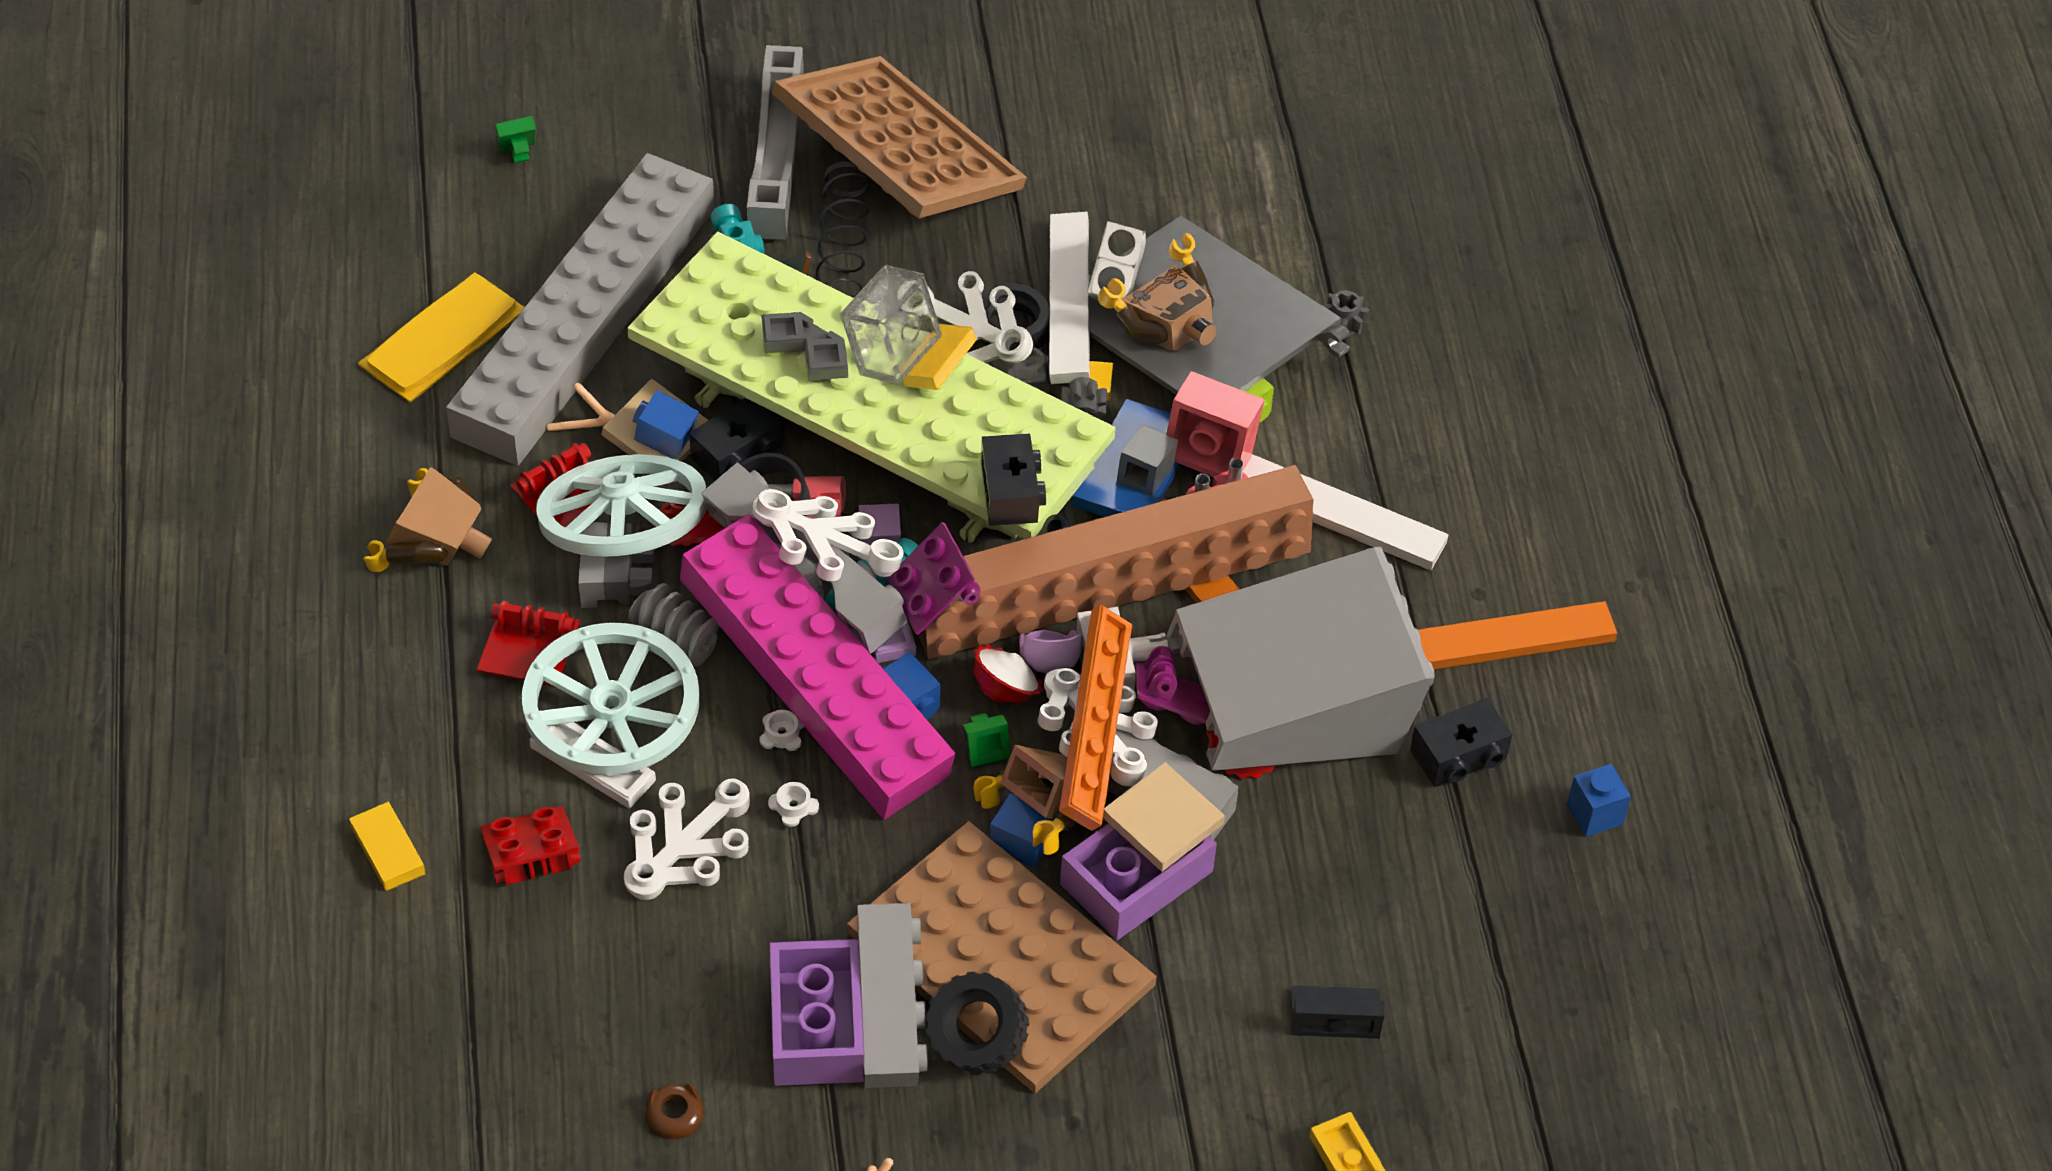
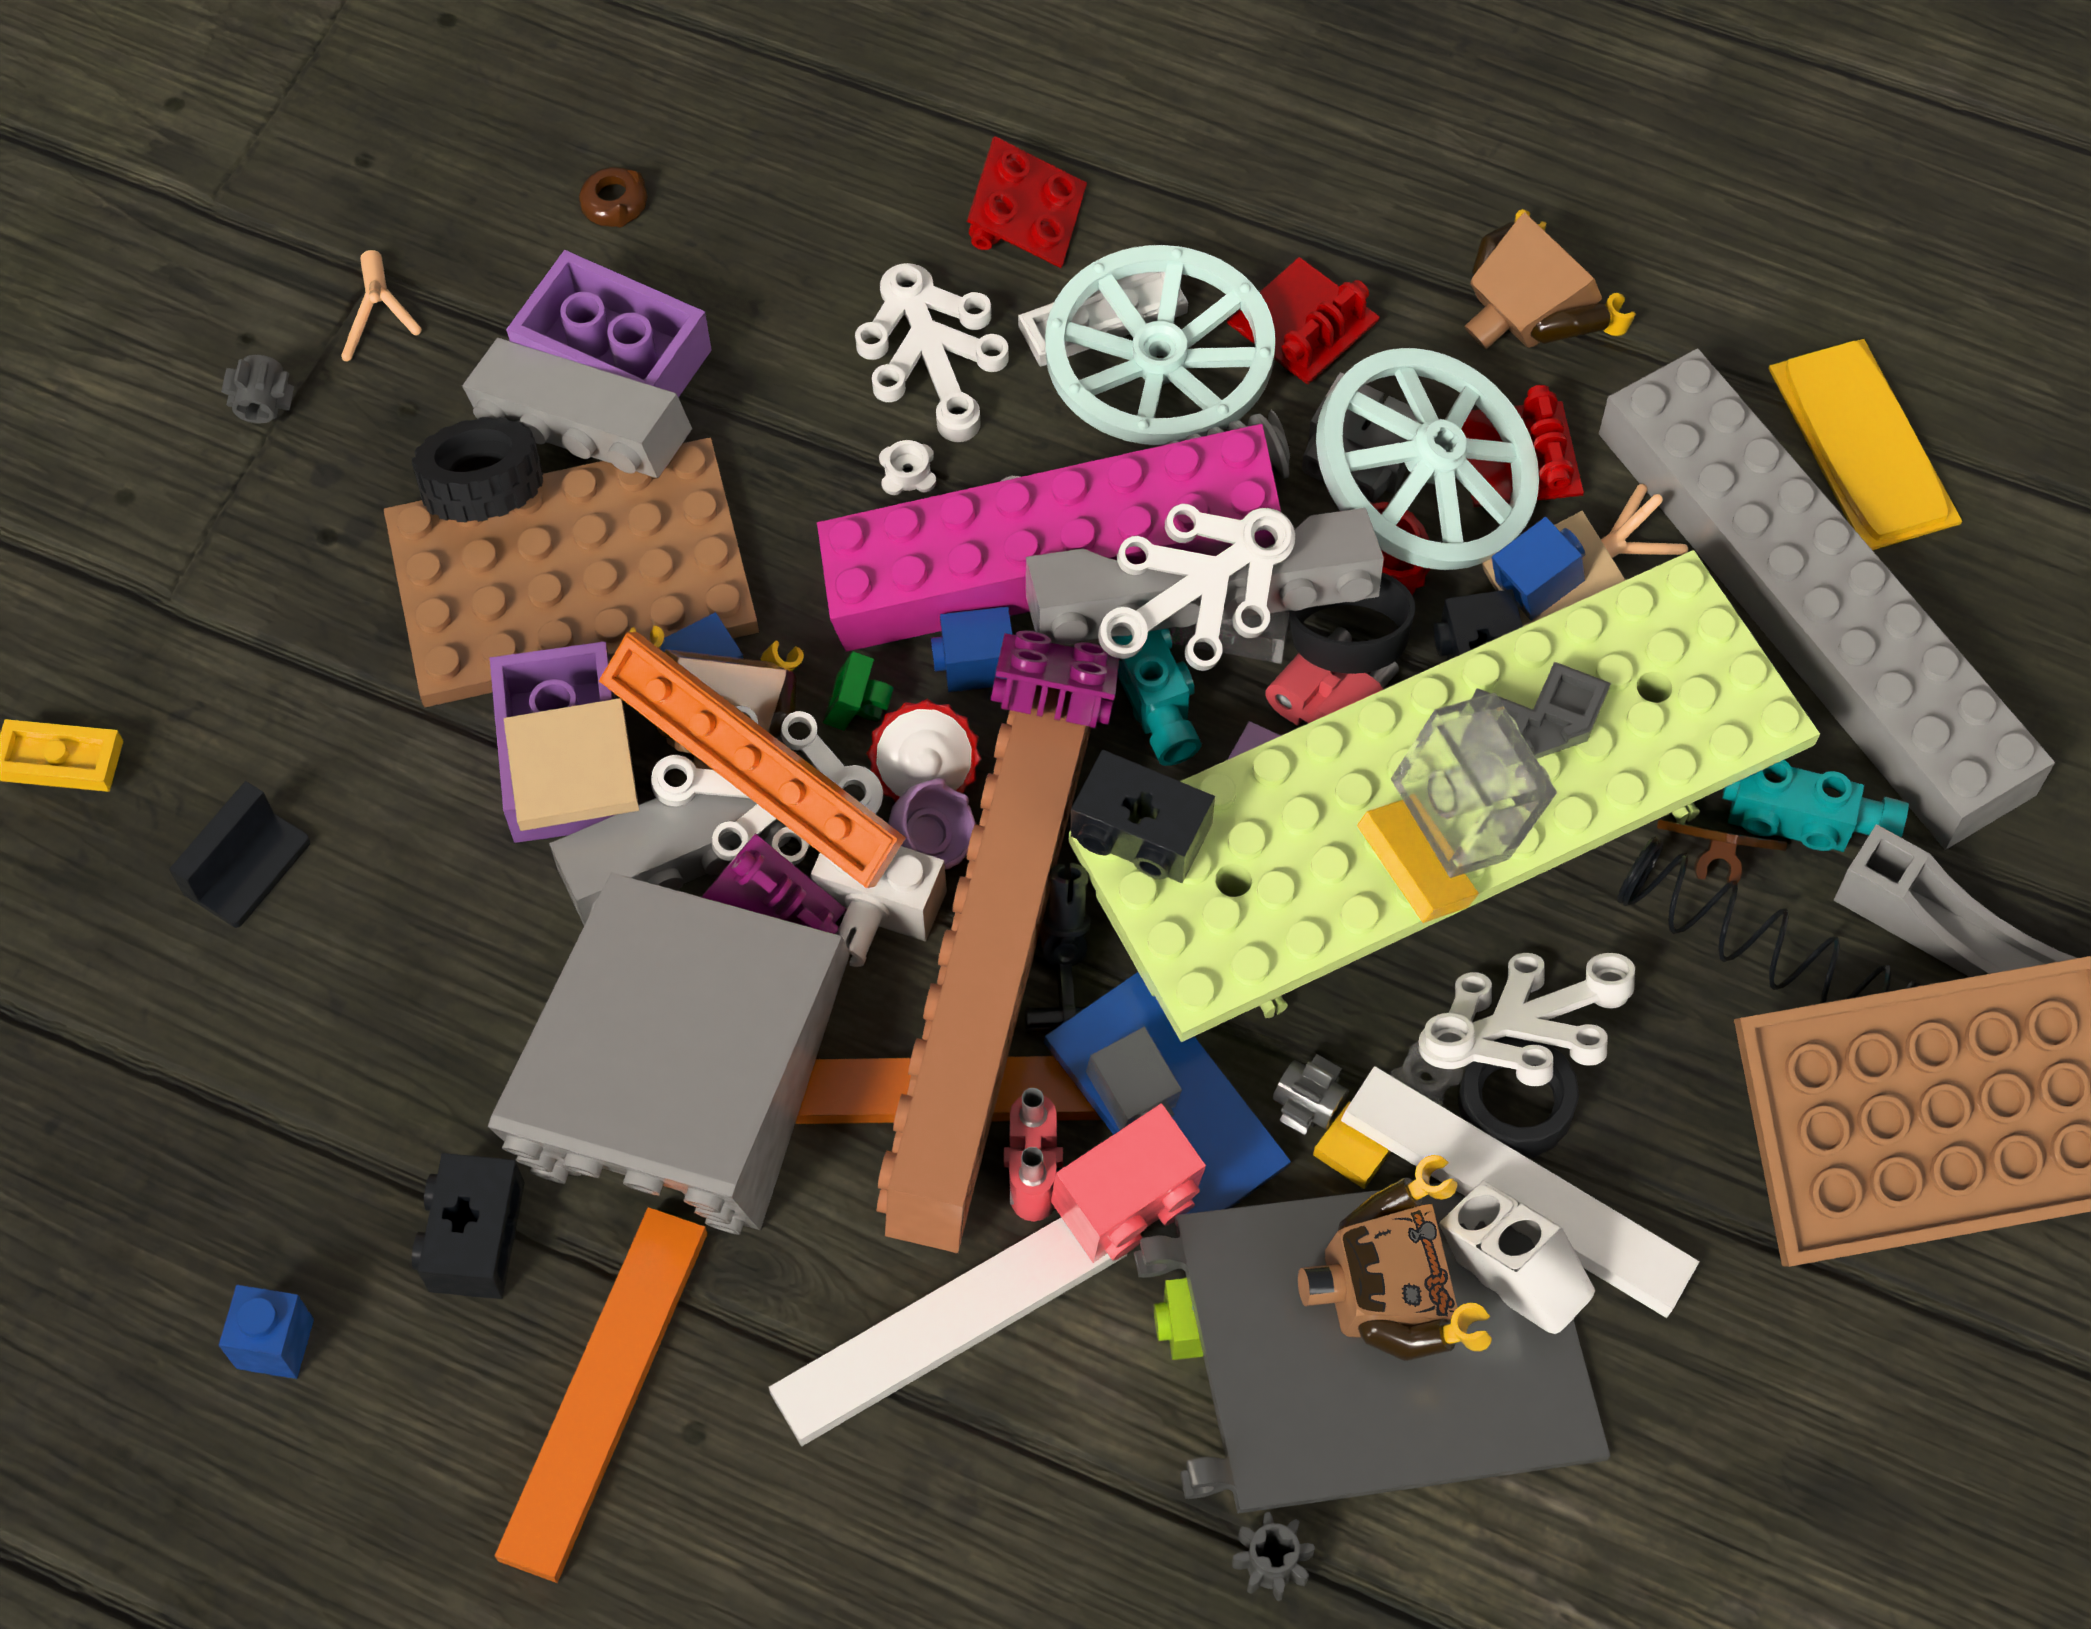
camera: 125 degrees right, 10 degrees up
yellow tile [349,802,426,891] -> none

